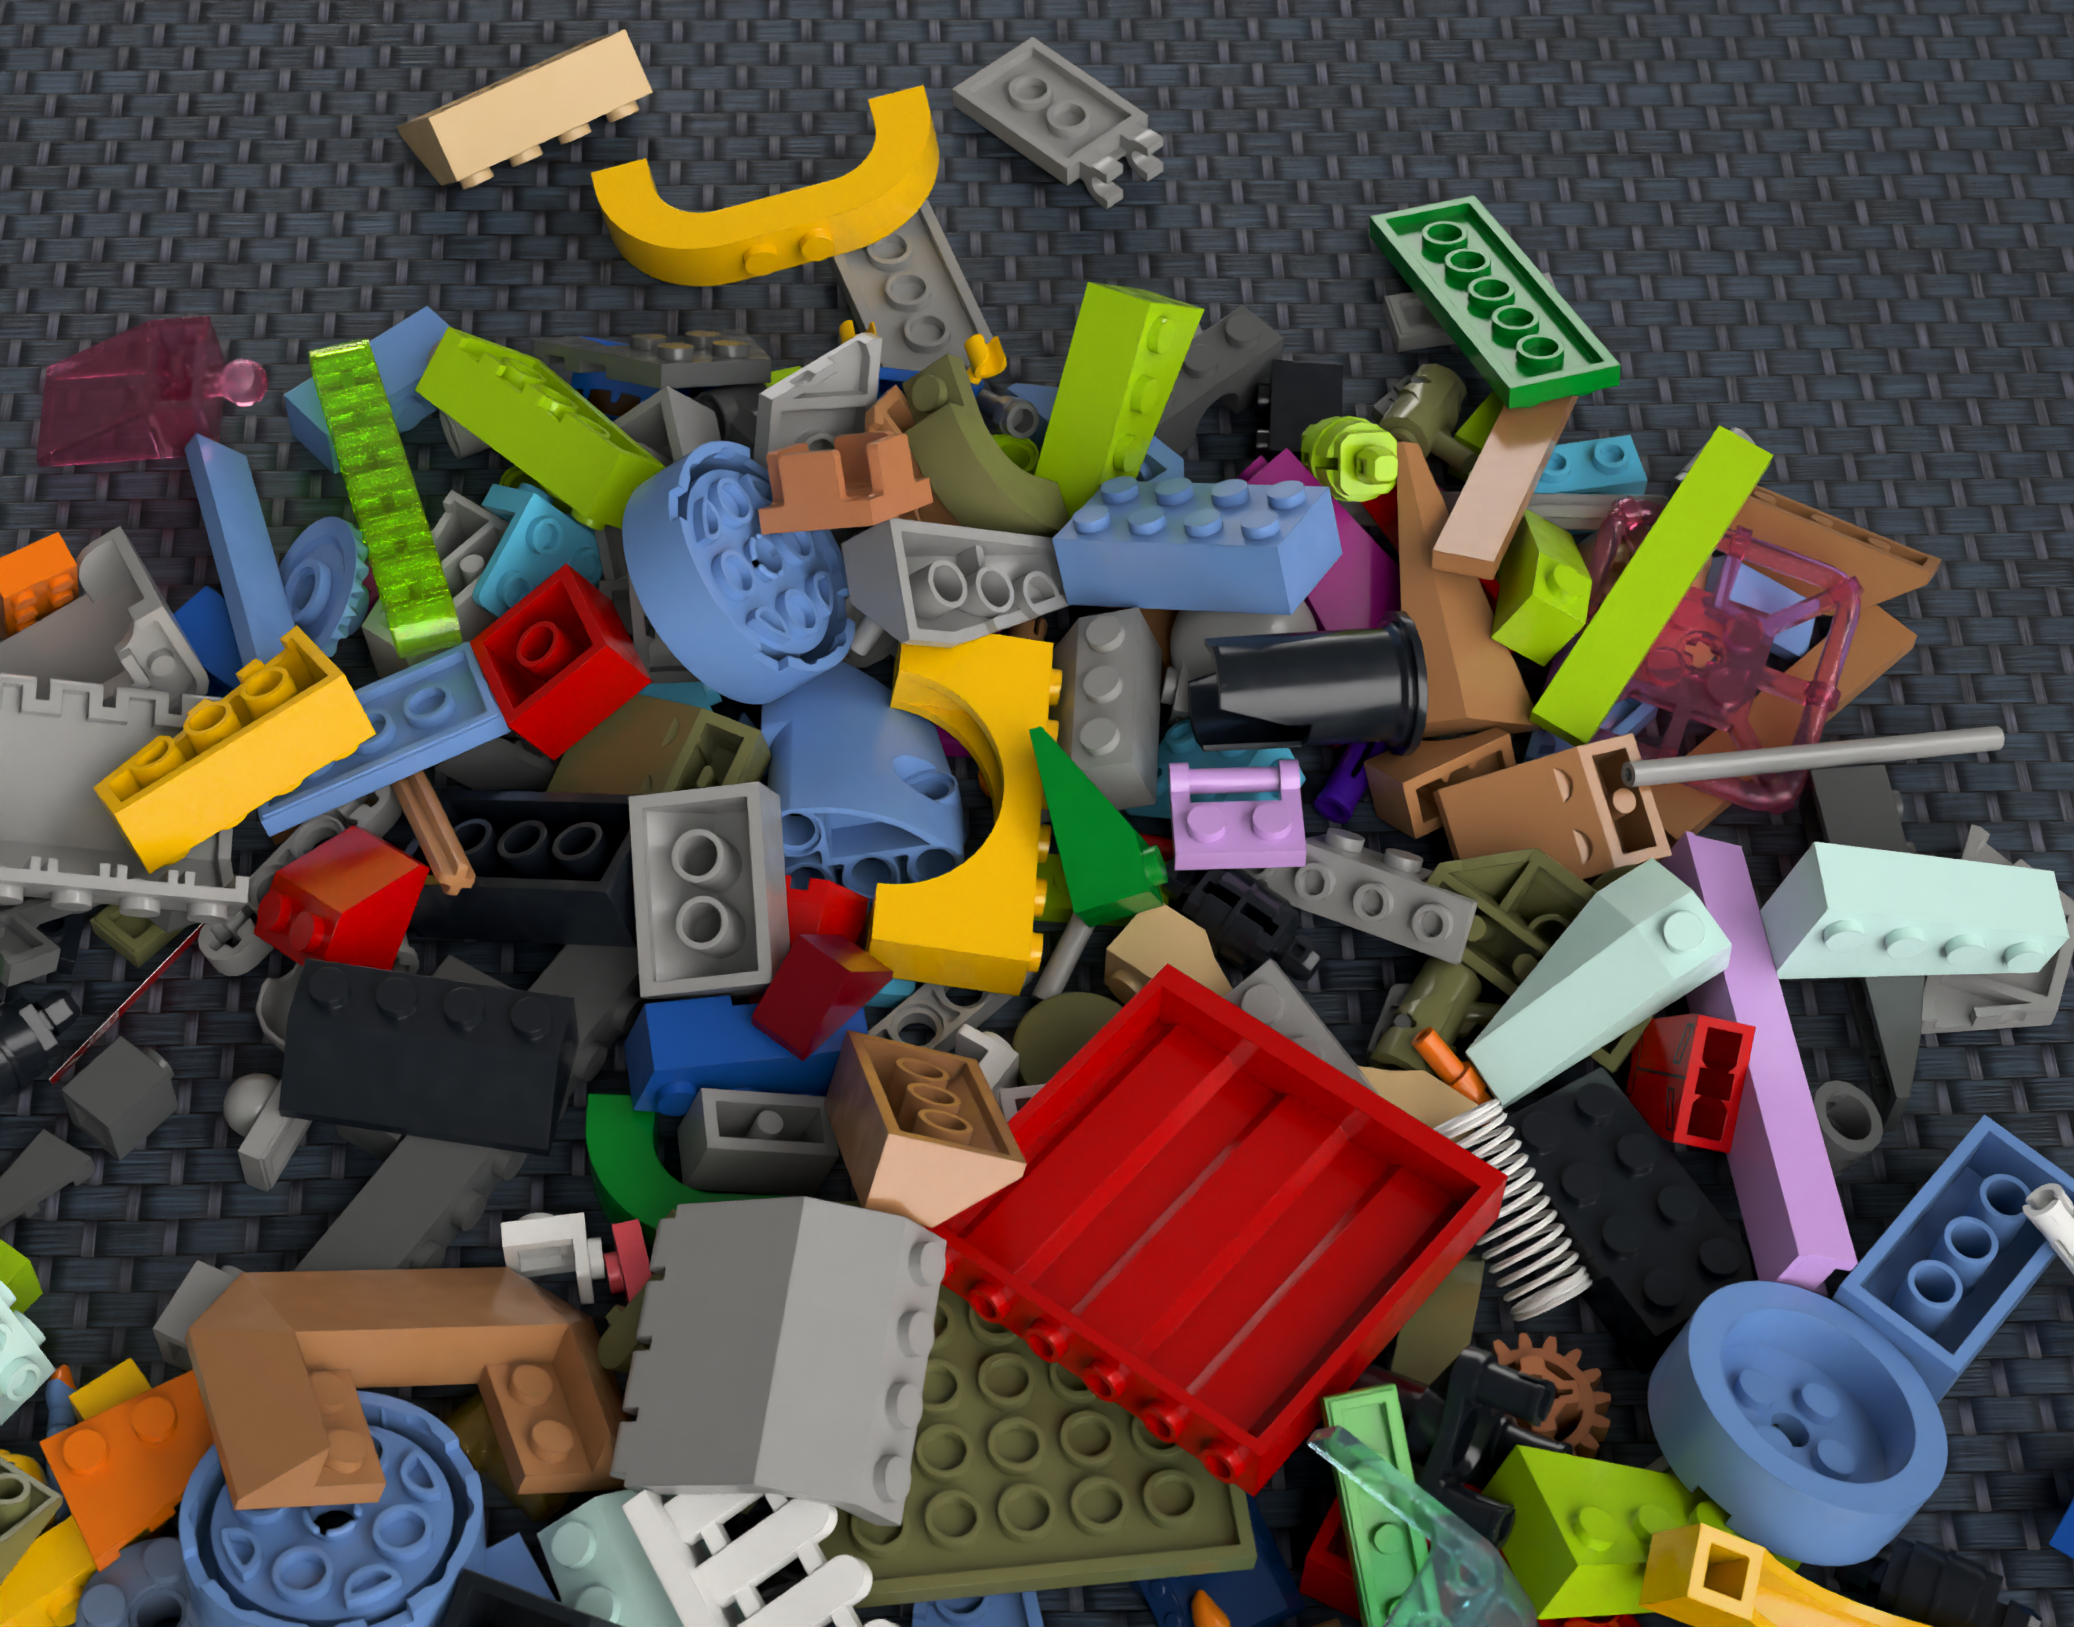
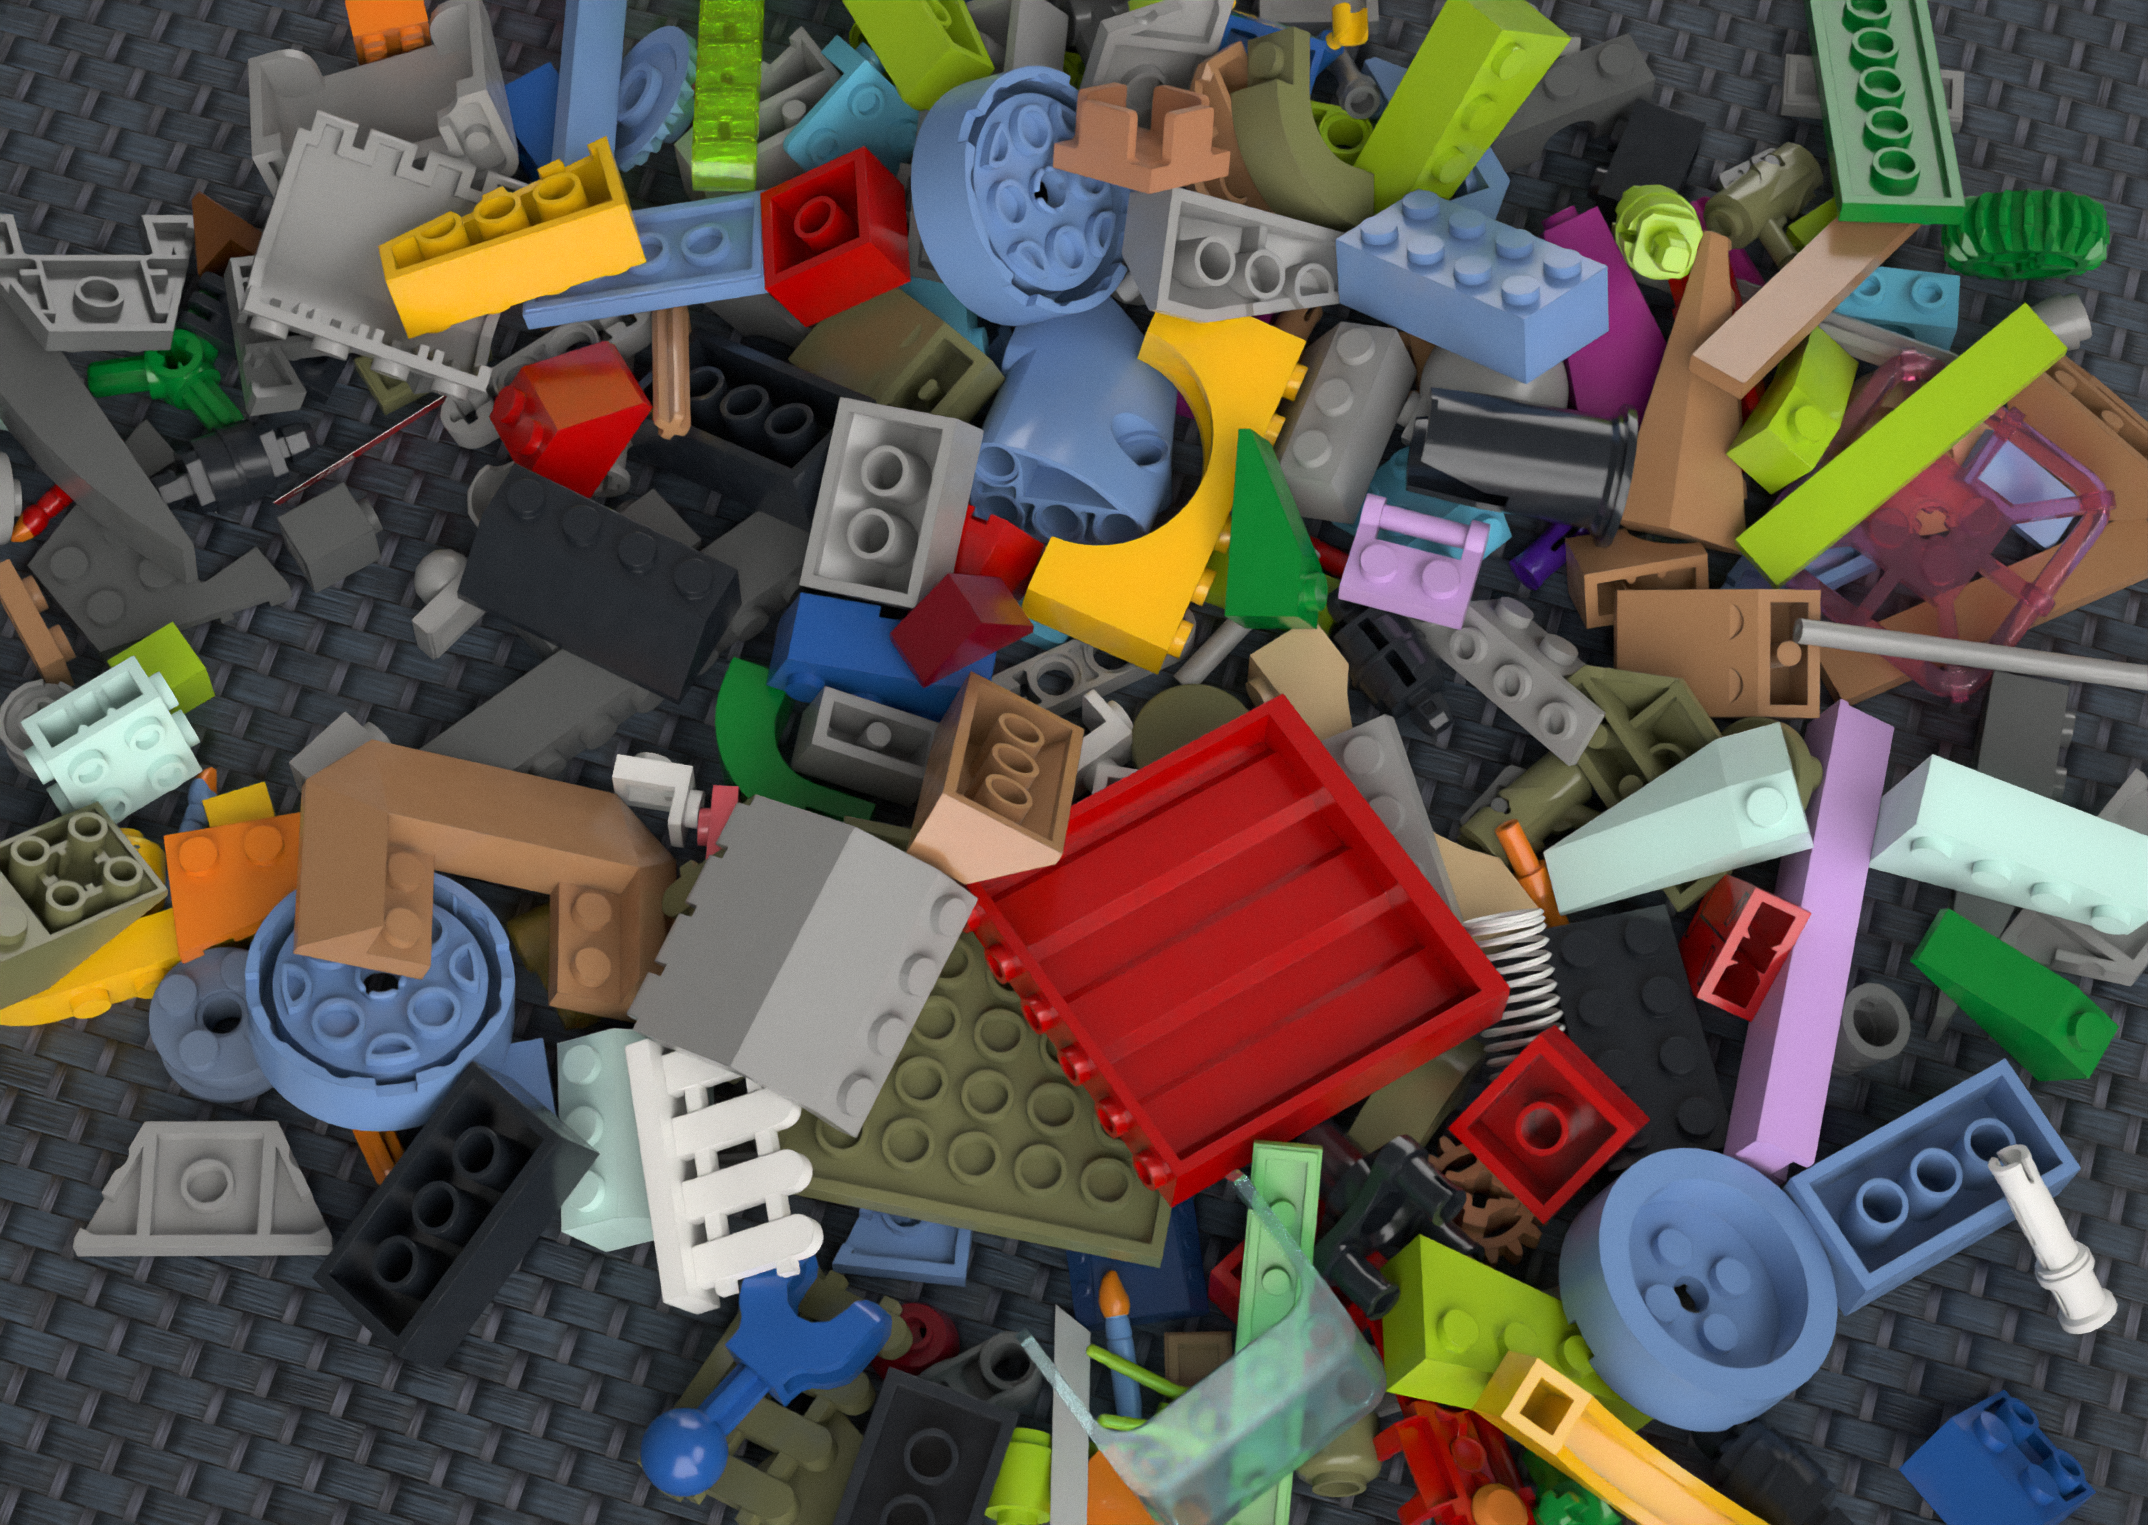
camera: 20 degrees right, 10 degrees up
none -> red brick [1448,1025,1651,1224]
none -> green slope [1910,908,2119,1082]
none -> green gear [1941,188,2110,283]

